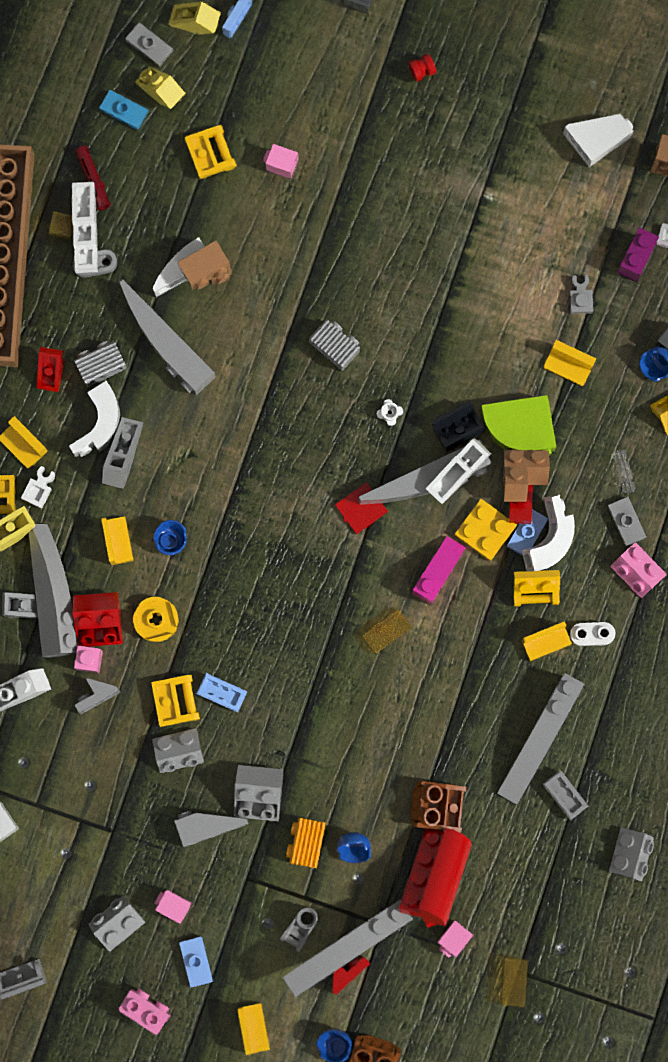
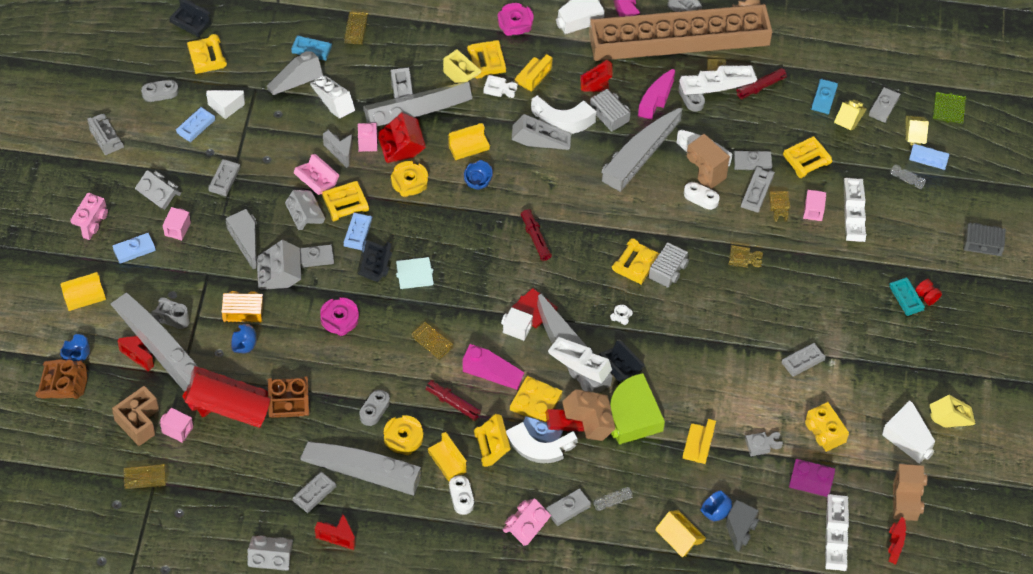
camera: 75 degrees right, 25 degrees down
none -> medium nougat brick [112,386,159,446]
none -> light blue plate [176,107,215,143]
none -> light grey plate [208,159,240,196]
none -> bright pink bracket [294,154,339,195]
none -> light grey plate [299,245,334,268]
none -> red slope [315,515,355,550]
none -> dark pink plate [320,298,359,336]
none -> black bracket [357,240,392,282]
none -> light grey plate [359,390,390,426]
none -> yellow plate [384,415,423,455]
none -> light aqua piece [396,257,433,289]
none -> dark red pin [425,380,481,421]
none -> white brick [501,307,533,341]
none -> dark red pin [520,209,552,261]
none -> yellow plate [612,239,660,285]
none -> dark pink slope [638,69,675,120]
none -> white plate [684,182,719,209]
none -> clear yellow plate [729,245,763,268]
none -> light grey plate [734,151,772,170]
none -> light grey plate [741,166,775,213]
none -> clear yellow plate [769,191,790,222]
none -> light grey plate [782,343,825,377]
none -> yellow brick [805,402,849,452]
none -> white slope [844,178,866,242]
none -> teal plate [889,277,925,316]
none -> clear axle [891,165,926,189]
none -> light yellow slope [930,395,975,427]

